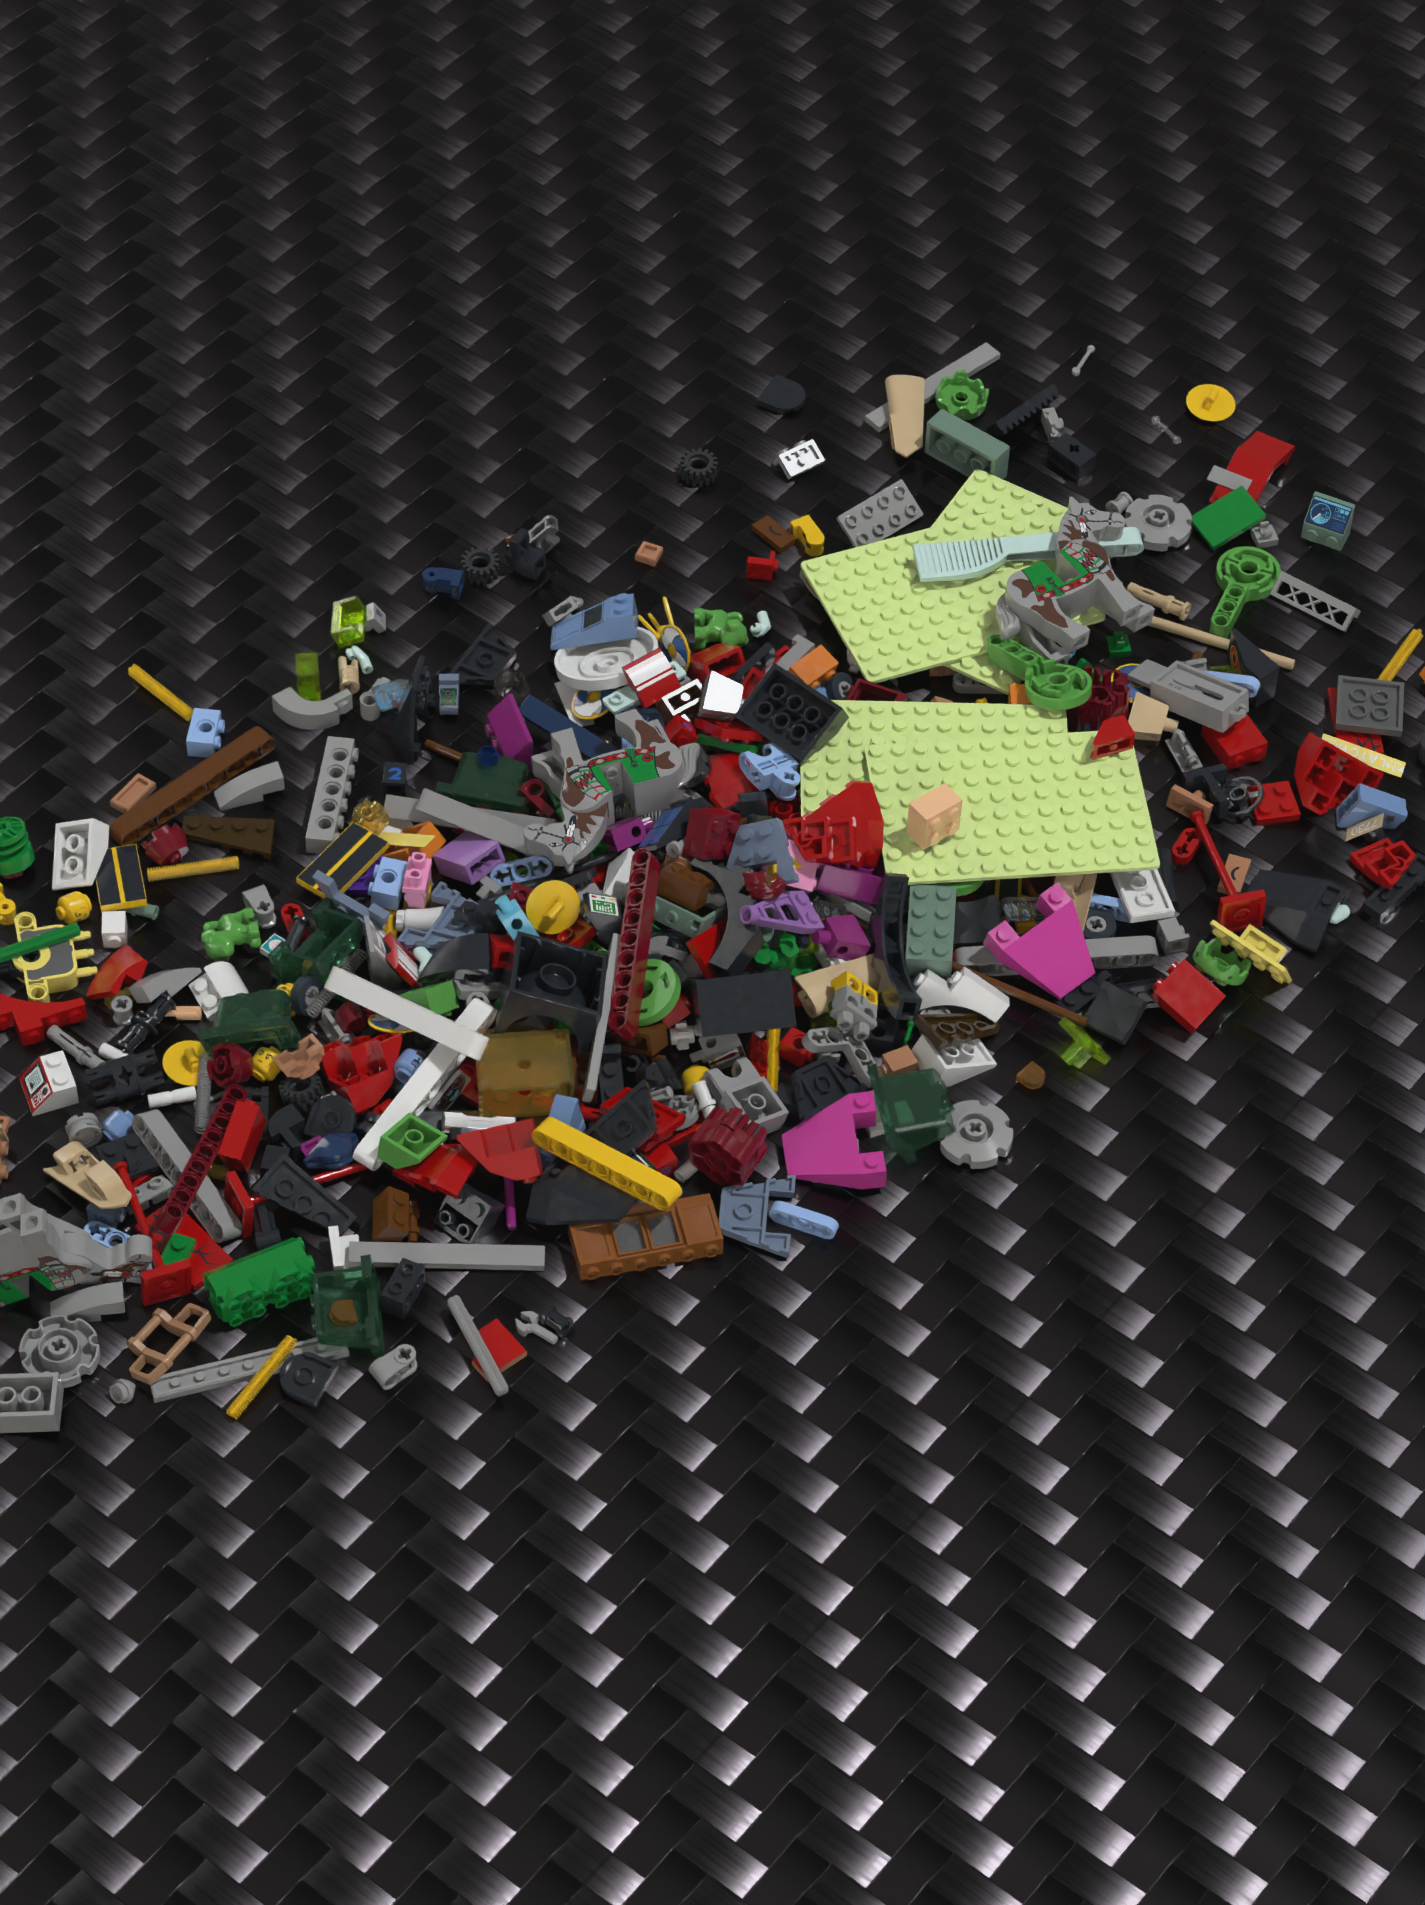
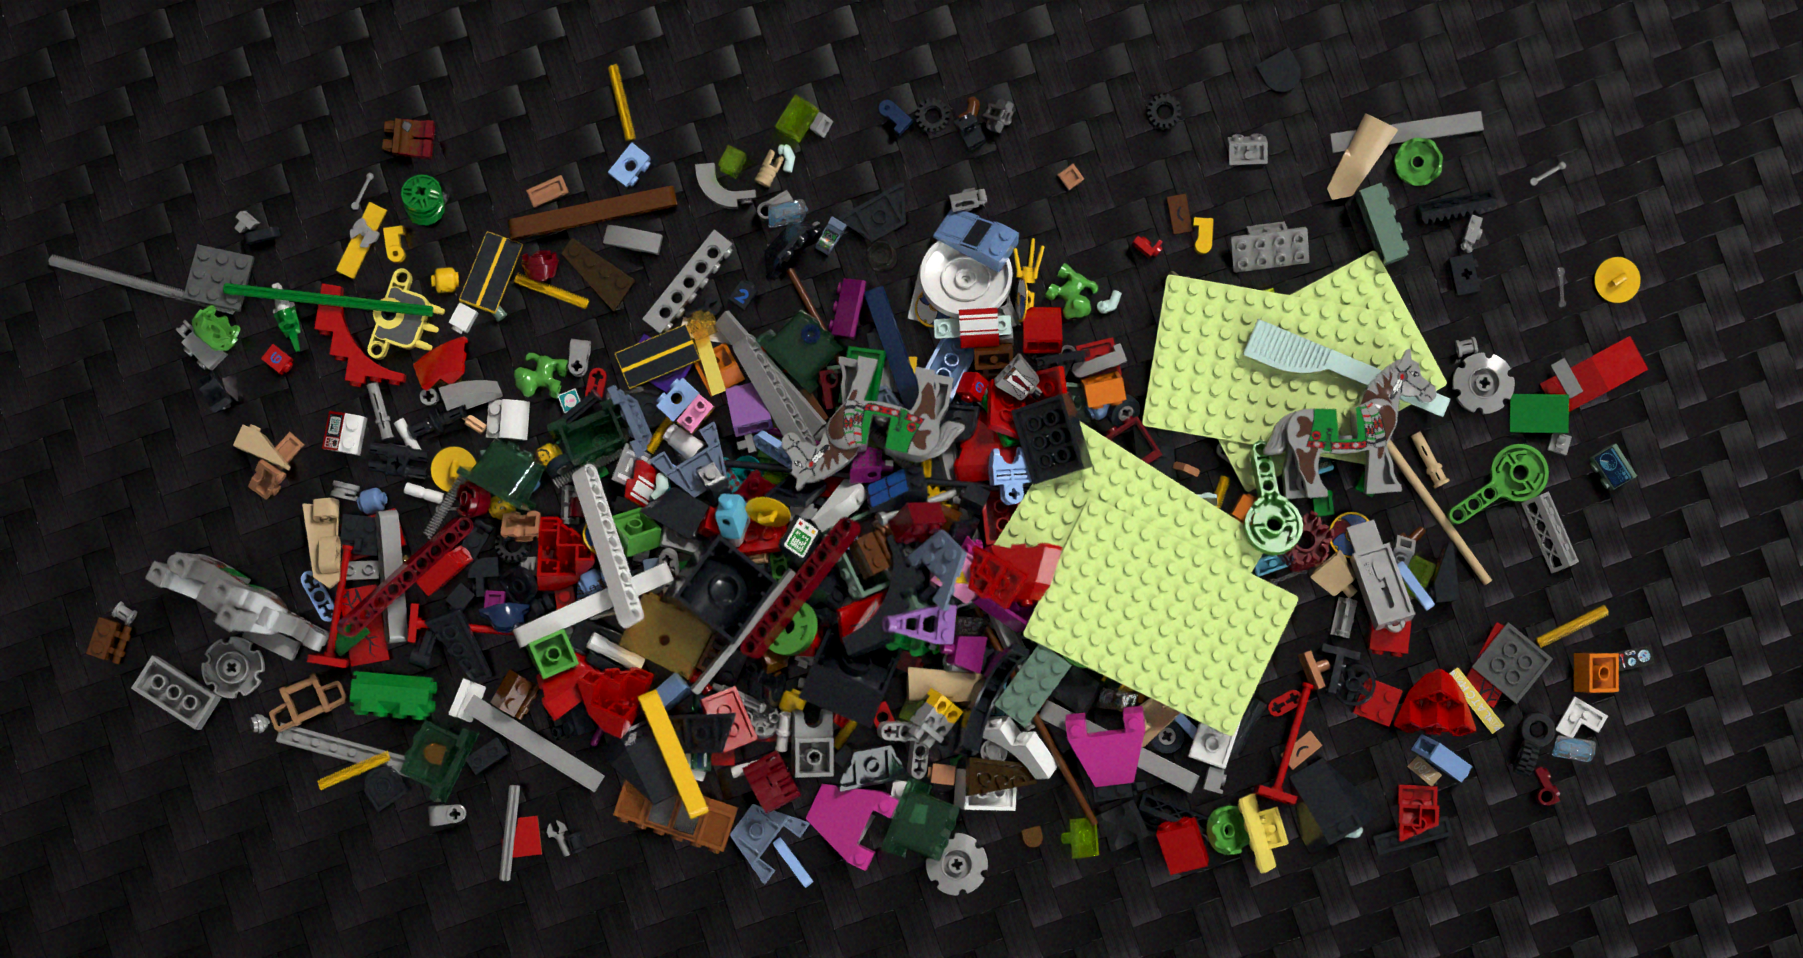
camera: 30 degrees right, 35 degrees up
white slope [52,818,109,891] -> none
dark red hair [742,871,786,901] -> none
light nougat brick [906,783,963,850] -> none
red slope [1090,715,1135,760] -> none

